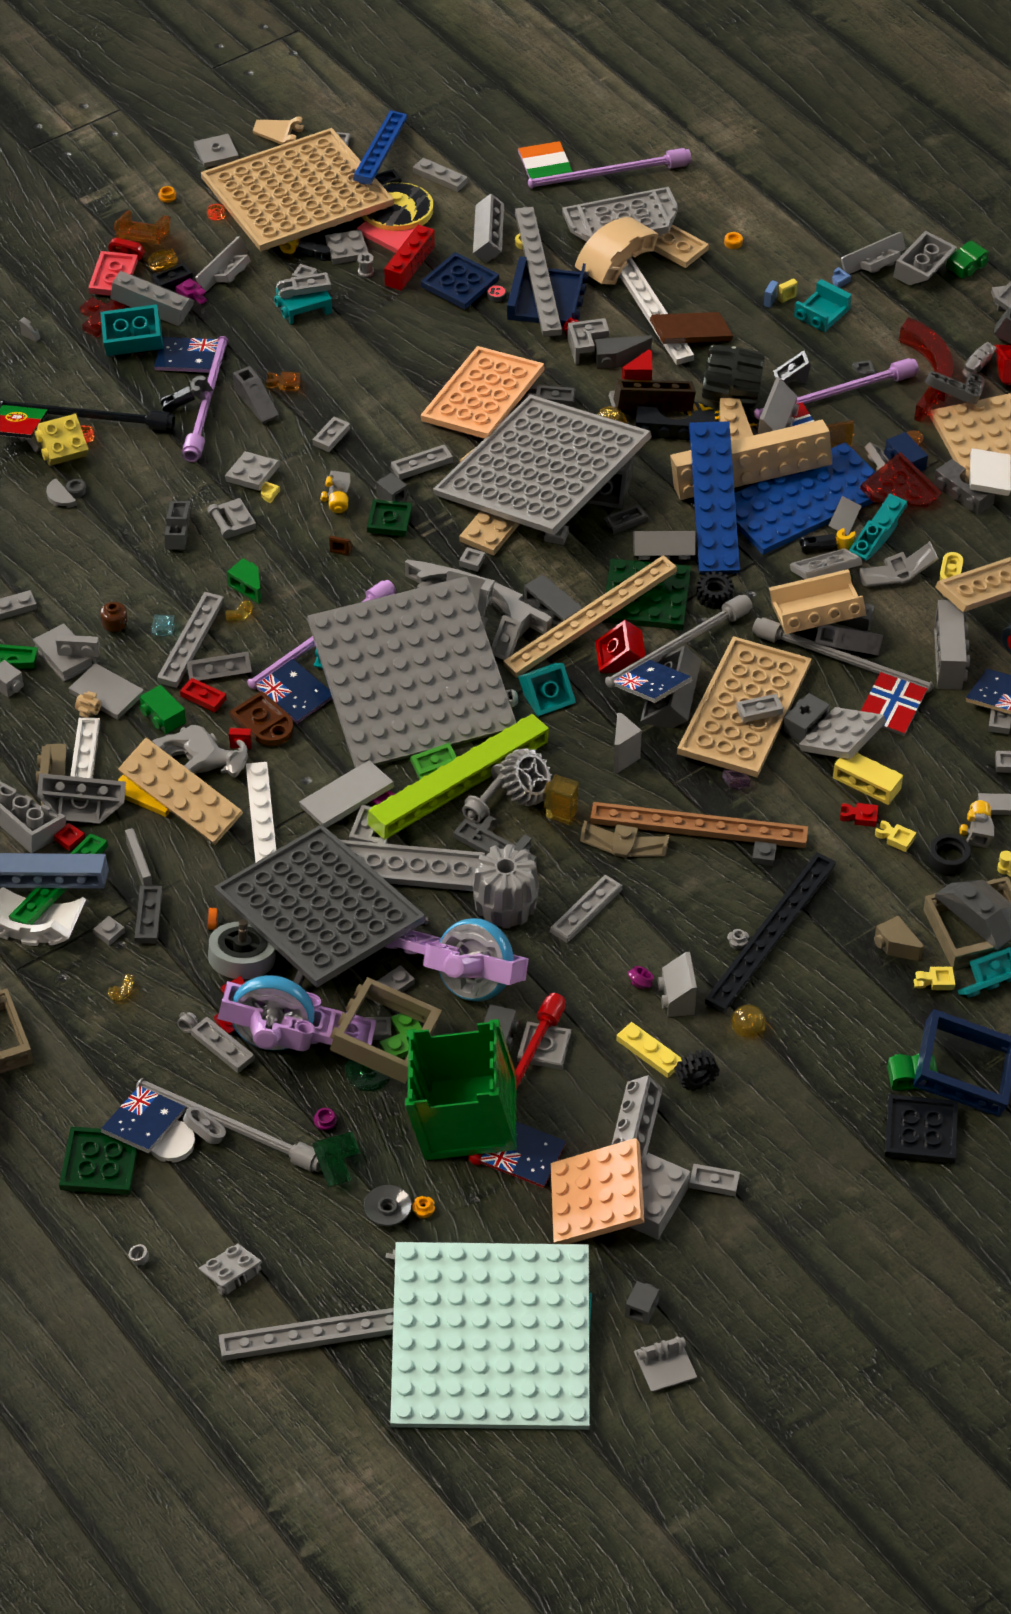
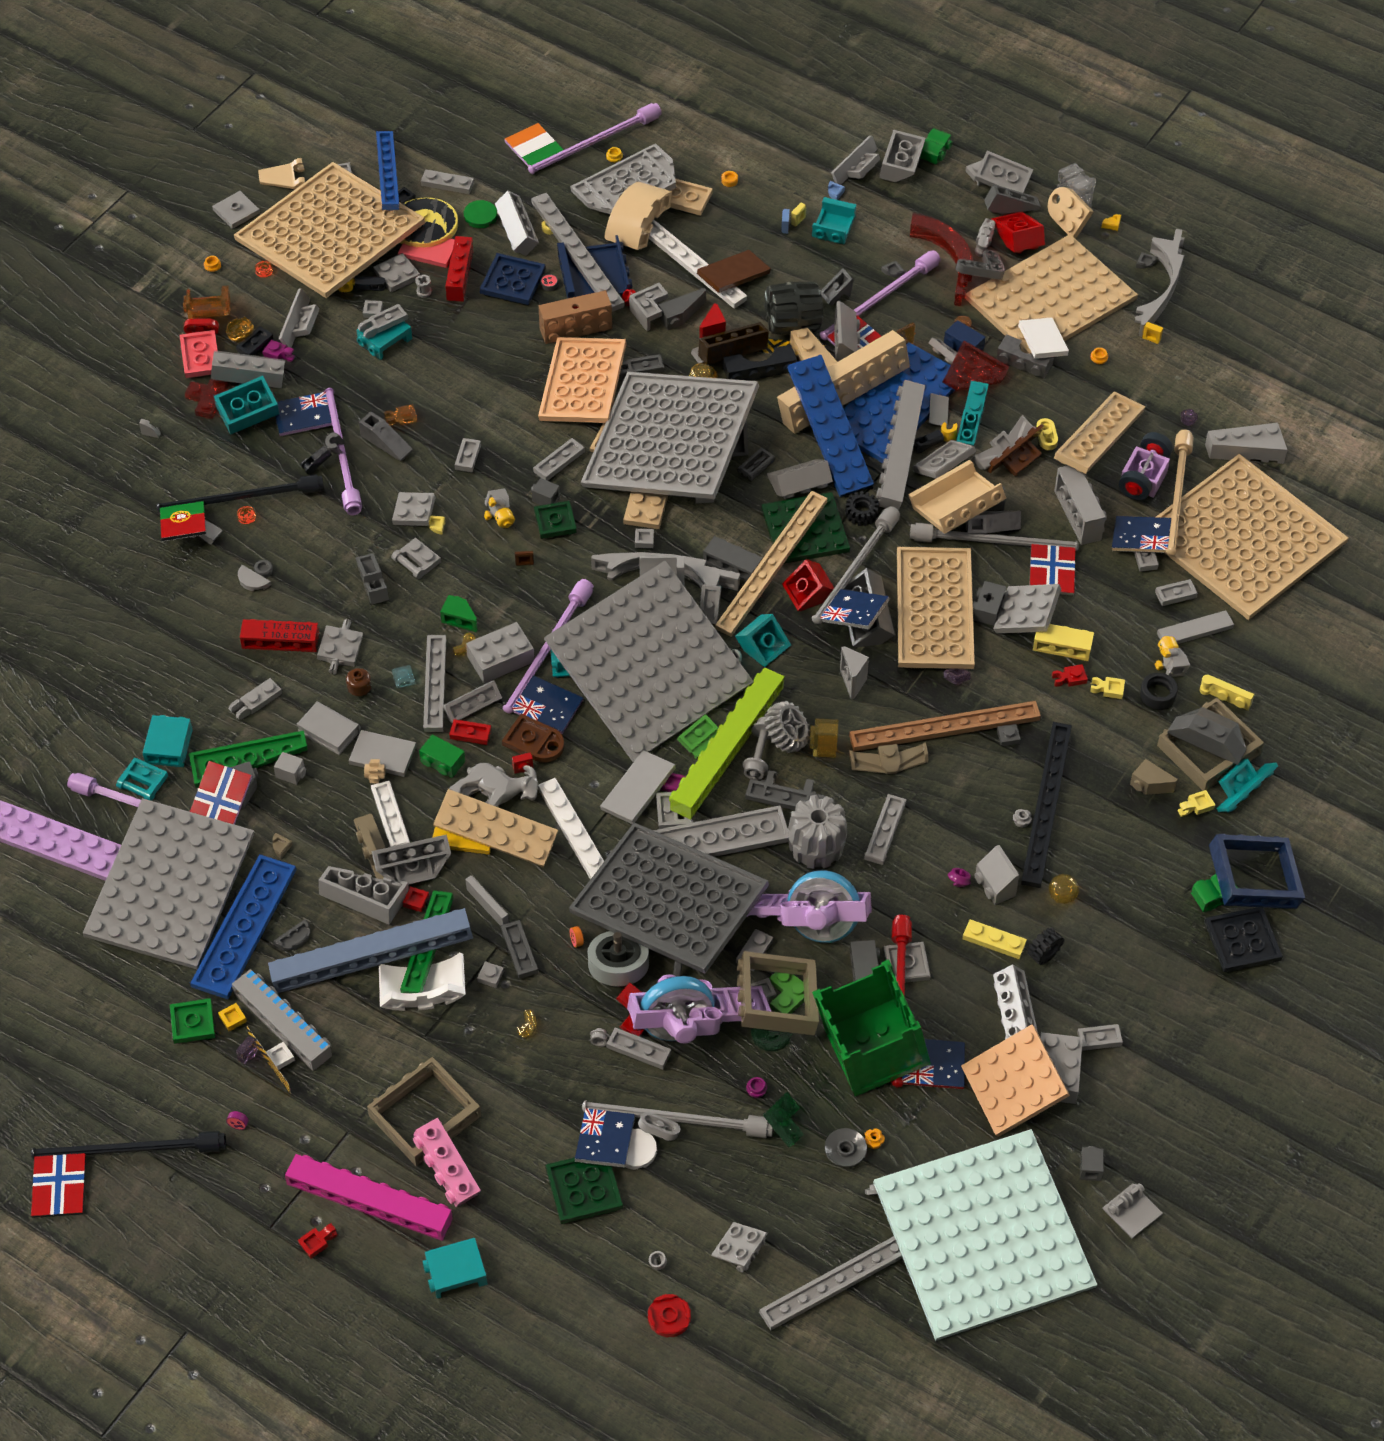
camera: 20 degrees left, 5 degrees up
light yellow brick [35,414,89,466] -> none
light grey plate [56,635,100,657] -> none
light grey plate [736,694,784,723] -> none
none -> red brick [240,619,319,652]
none -> light grey plate [317,619,363,674]
none -> green tile [464,200,497,228]
none -> light grey brick [466,622,534,683]
none -> medium nougat brick [538,290,612,344]
none -> yellow plate [606,147,623,163]
none -> red tile [648,1294,691,1337]
none -> light grey brick [876,380,925,511]
none -> reddish brown bracket [988,424,1044,476]

